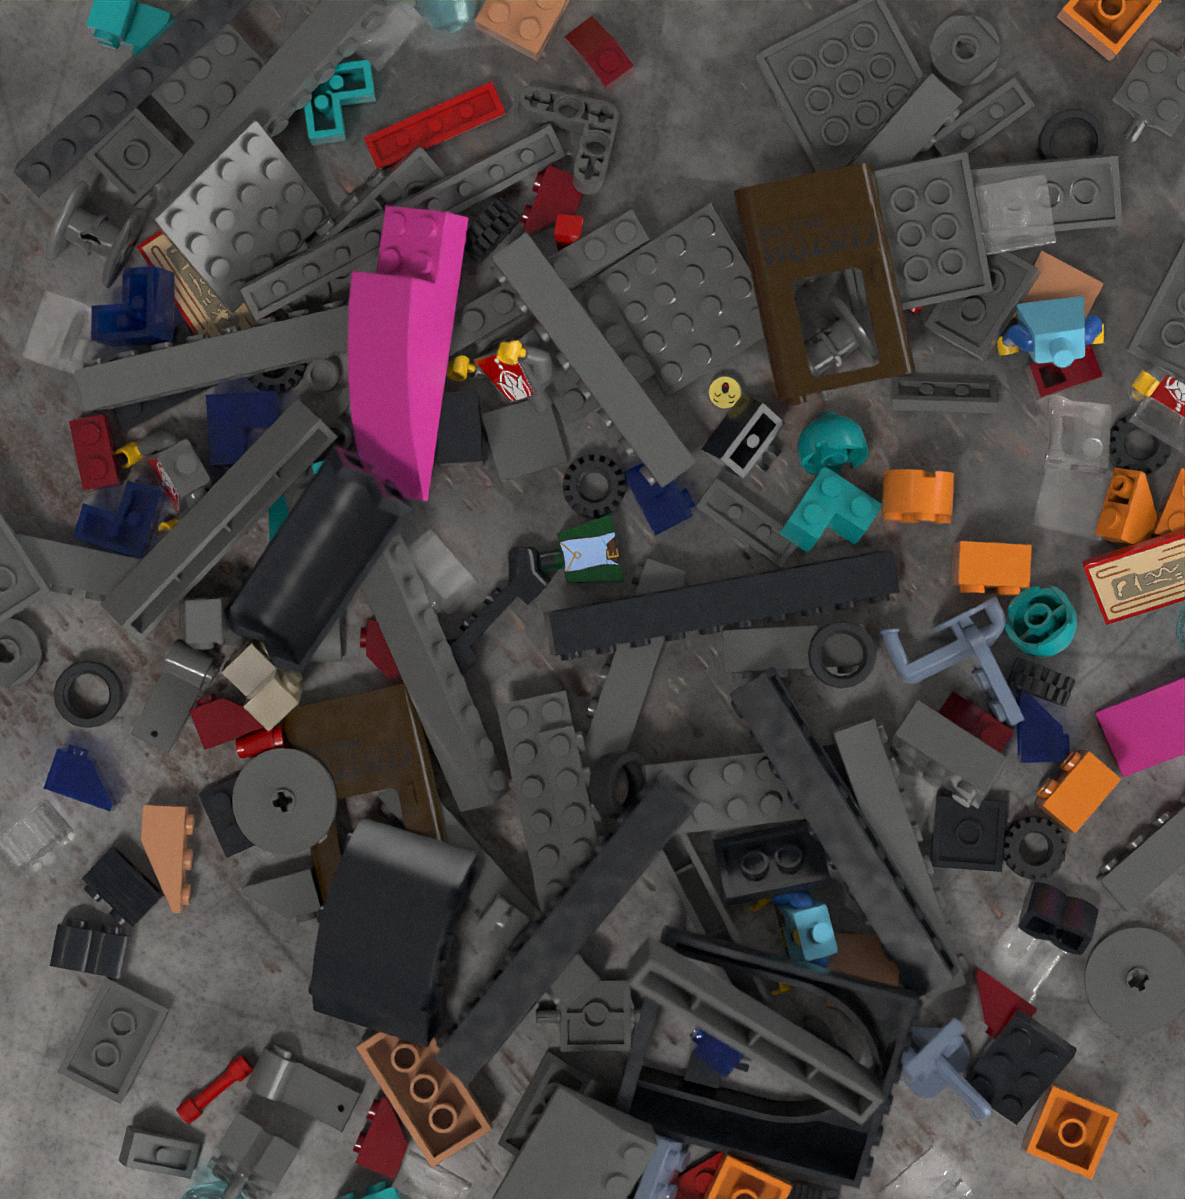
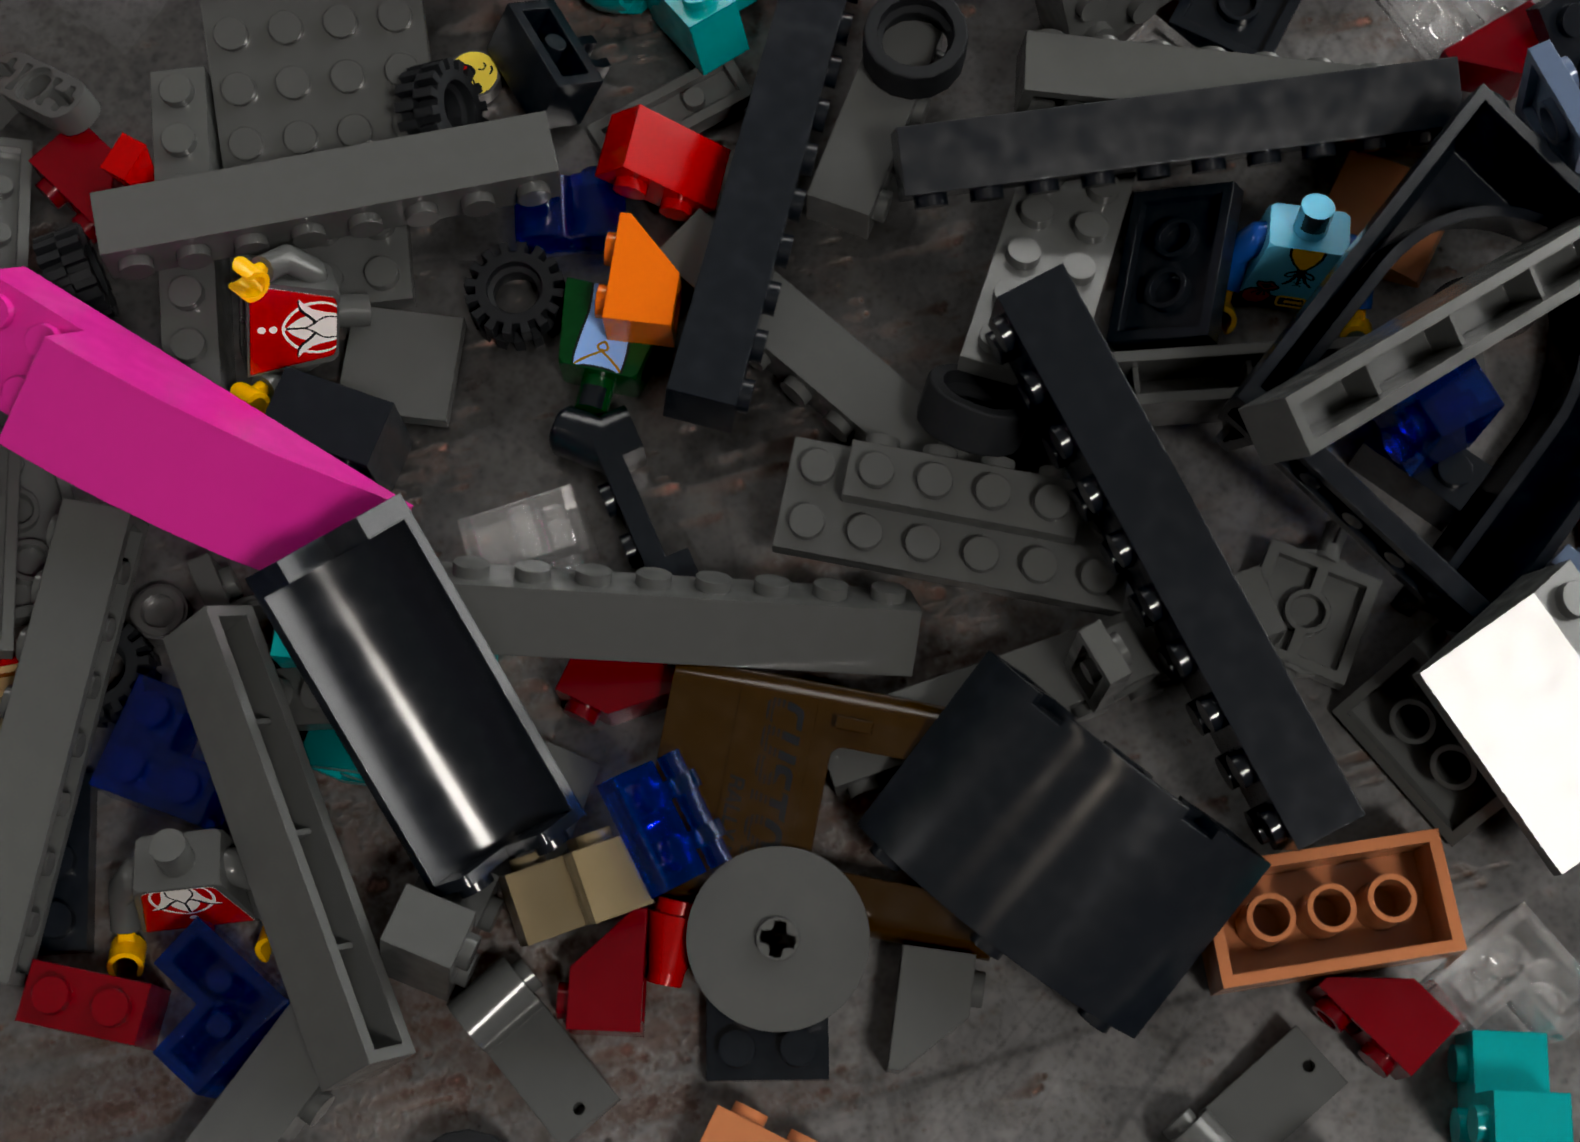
camera: 65 degrees left, 15 degrees down
none -> black tyre [394,58,489,135]
none -> red brick [595,104,731,221]
none -> orange slope [595,212,683,348]
none -> clear blue plate [597,749,732,899]

